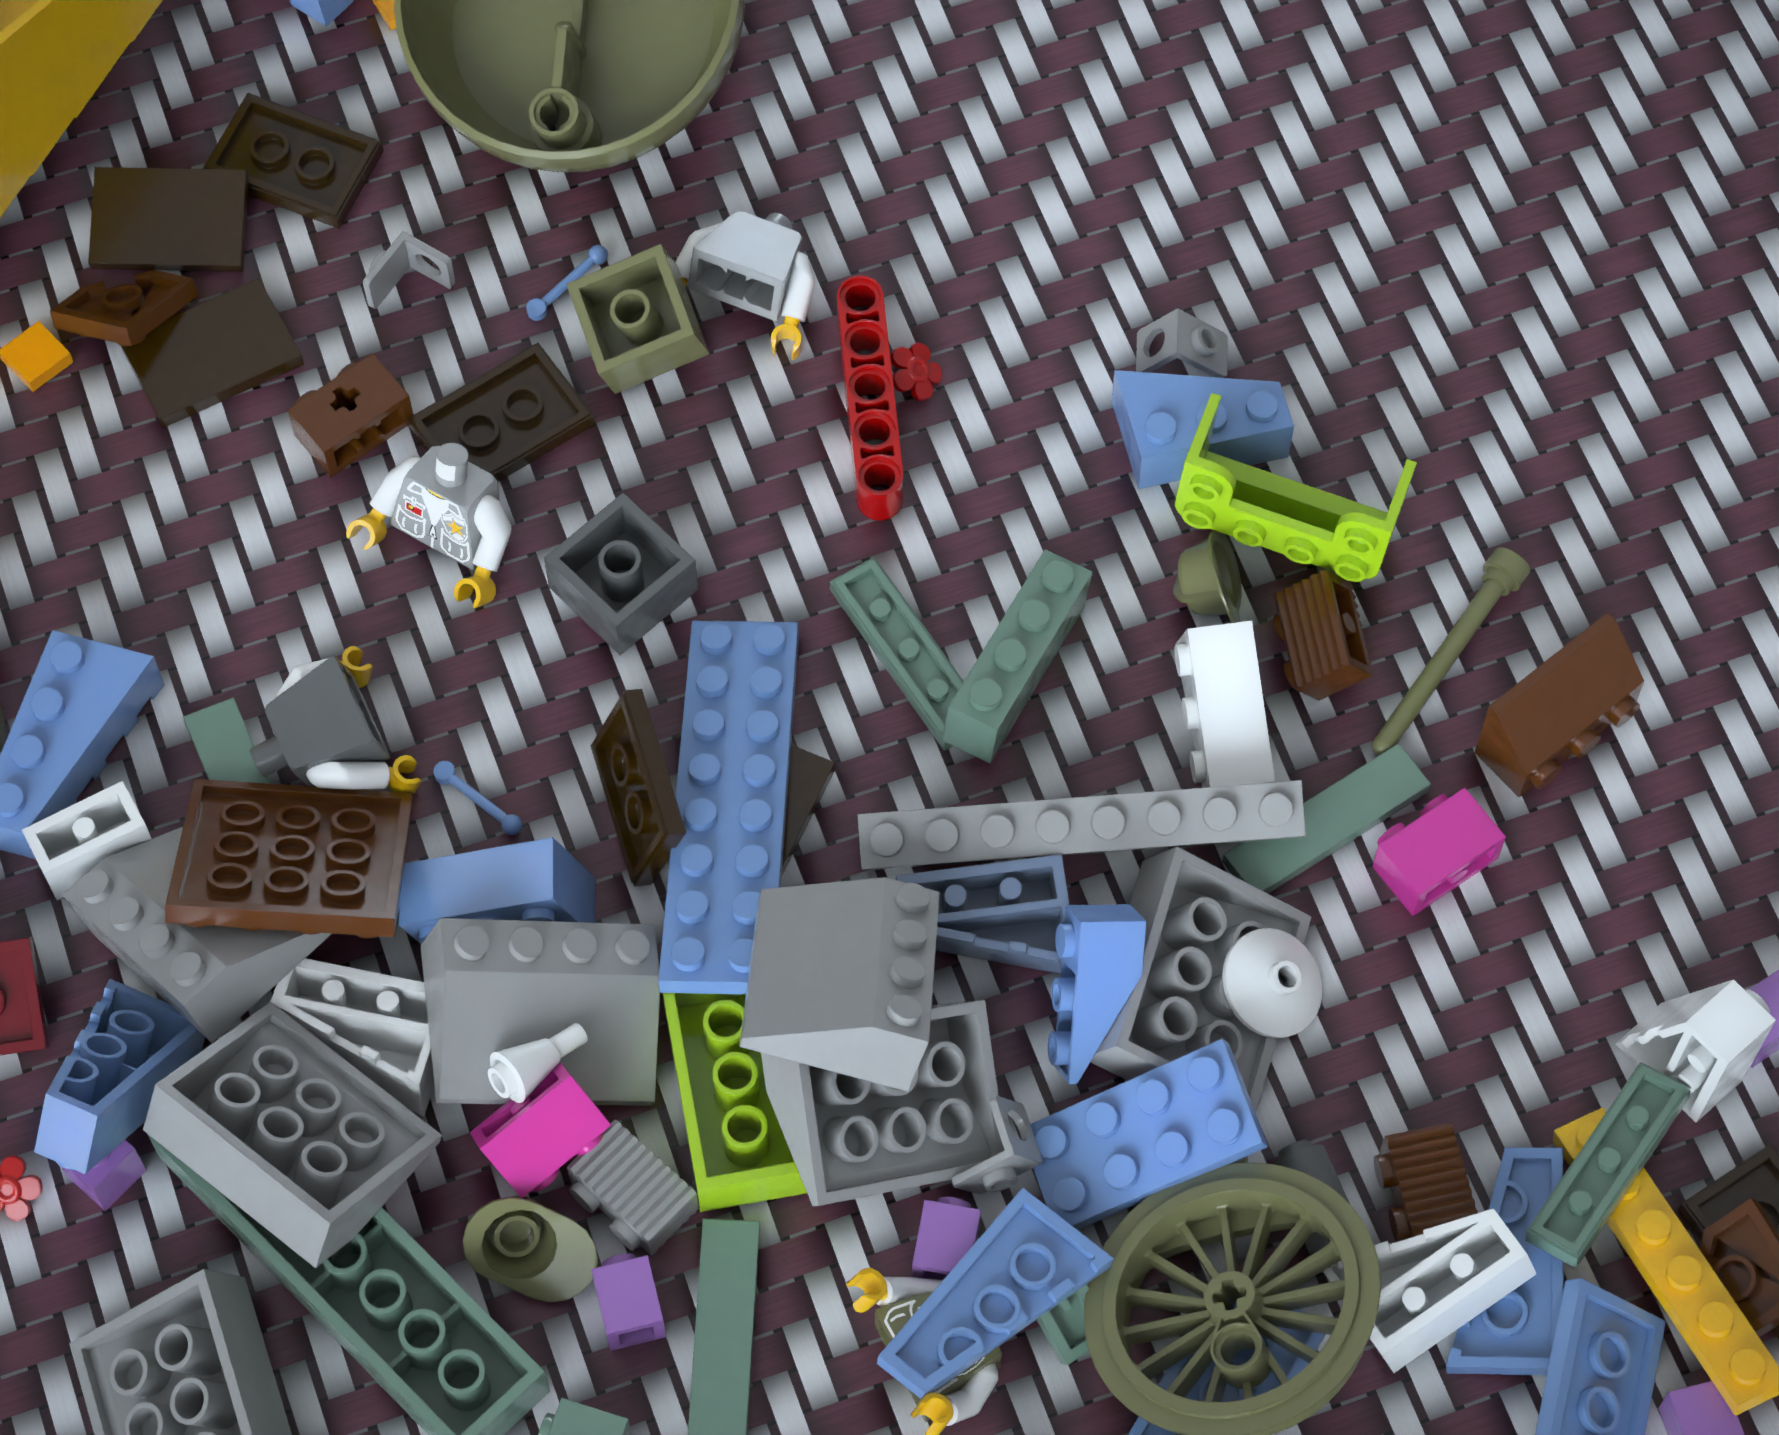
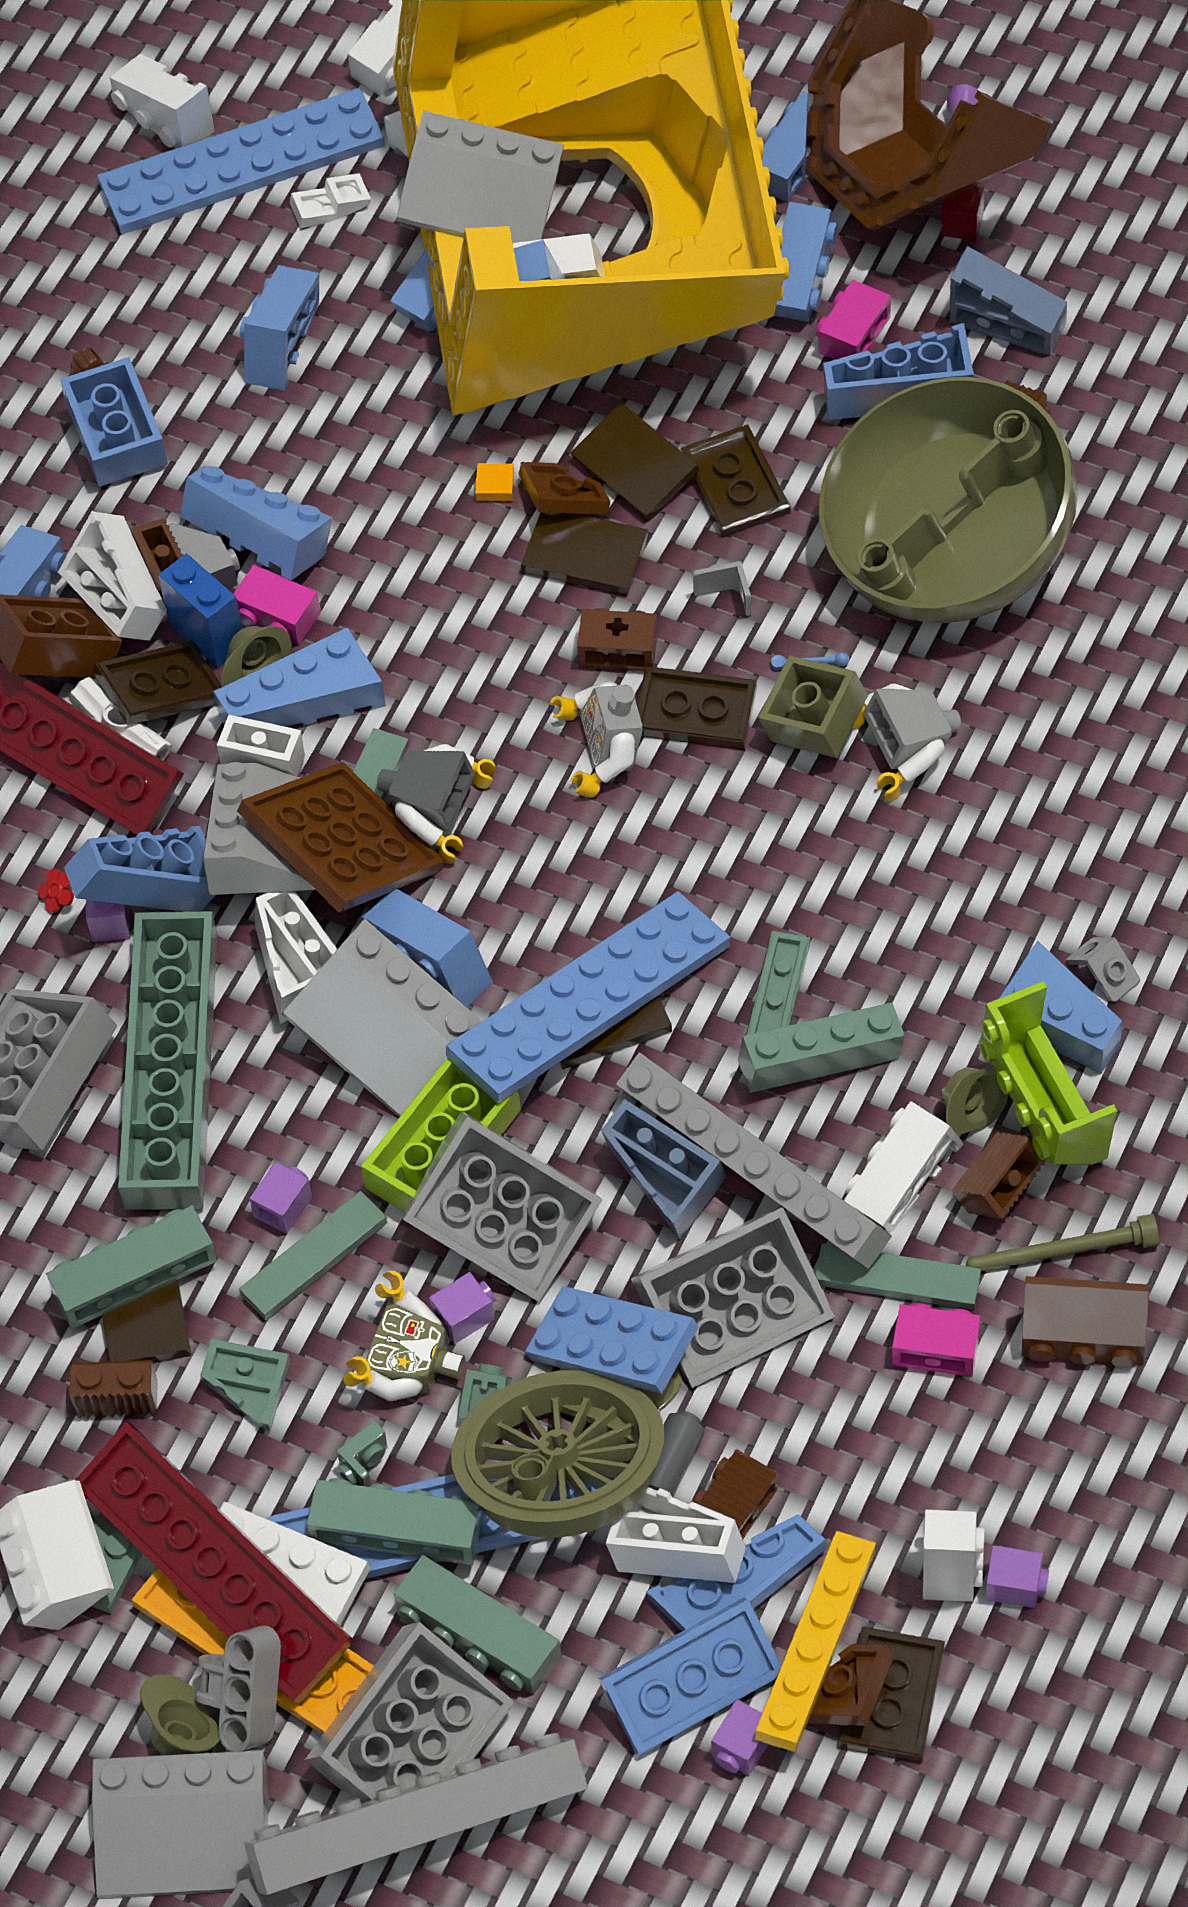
camera: 50 degrees right, 5 degrees down
light grey slope [143,1002,442,1268] -> none
medium blue hinge [433,761,523,836] -> none
olive piece [462,1195,598,1302] -> none
dark pink brick [469,1062,611,1199] -> none
white cone [488,1023,588,1103] -> none
dark grey brick [544,493,698,655] -> none
light grey brick [567,1120,699,1256] -> none
dark brown tile [590,689,686,887] -> none
light grey slope [739,877,940,1092] -> none
red beam [837,275,903,521] -> none
medium blue wing [876,1188,1114,1399] -> none
red plant [890,342,942,401] -> none
light grey bracket [951,1096,1043,1194] -> none
medium blue slope [1048,904,1146,1084] -> none
white dish [1222,928,1322,1038] -> none
sand green tile [1525,1062,1691,1268] -> none

